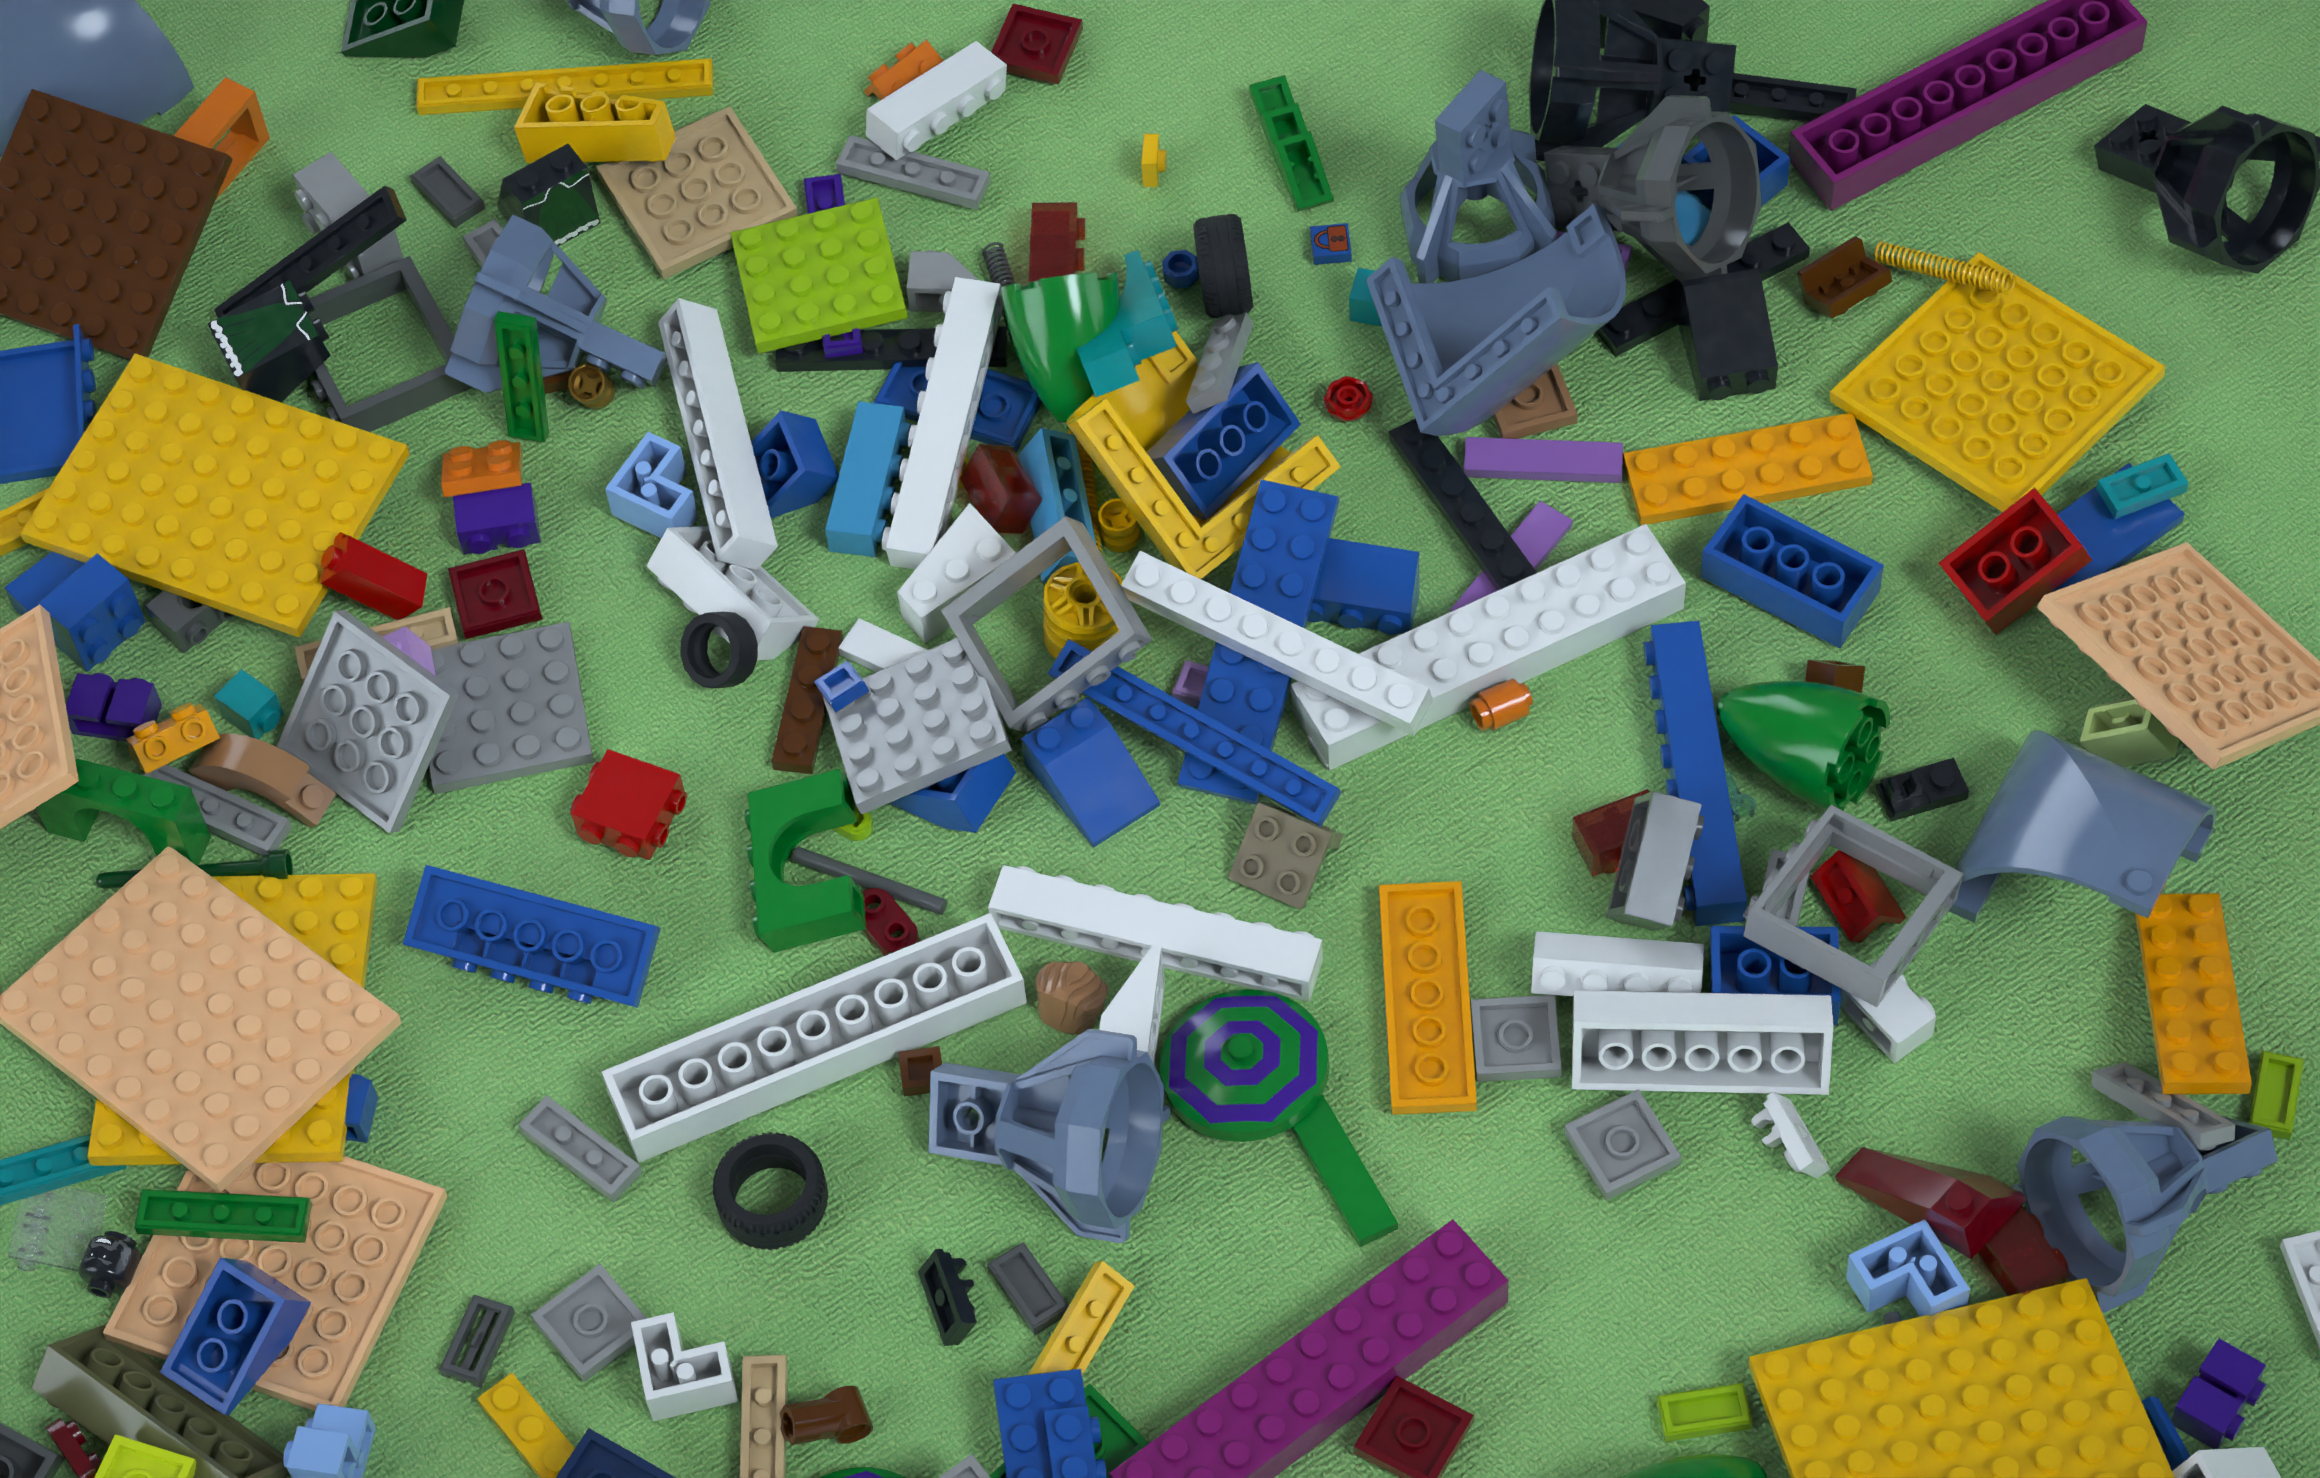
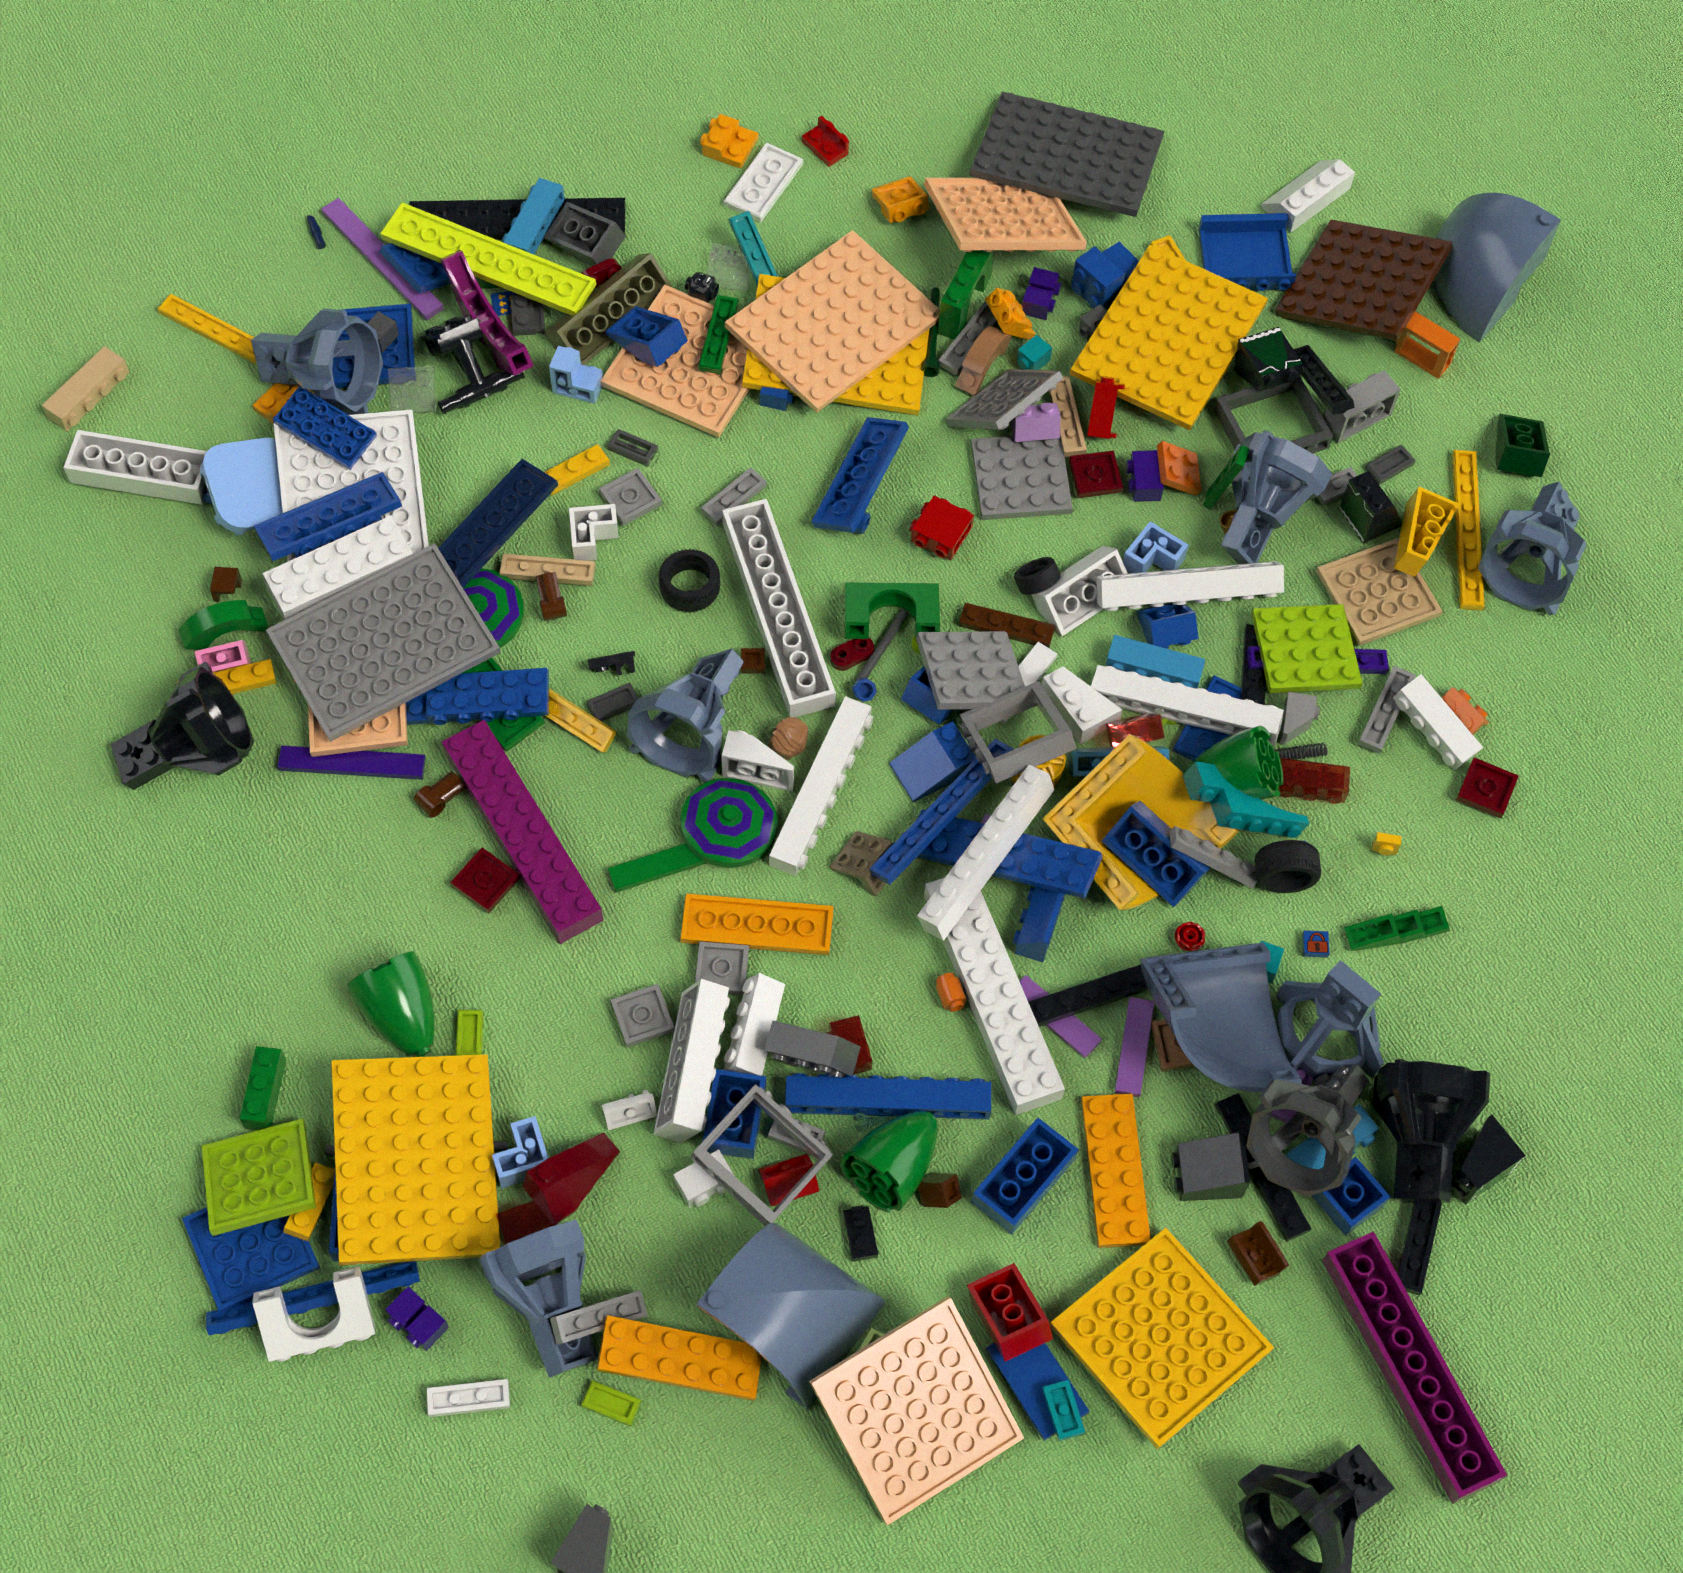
camera: 90 degrees right, 5 degrees up
blue tile [814,660,869,713] -> none
yellow piece [1874,241,2016,295] -> none
none -> blue tile [852,678,877,702]

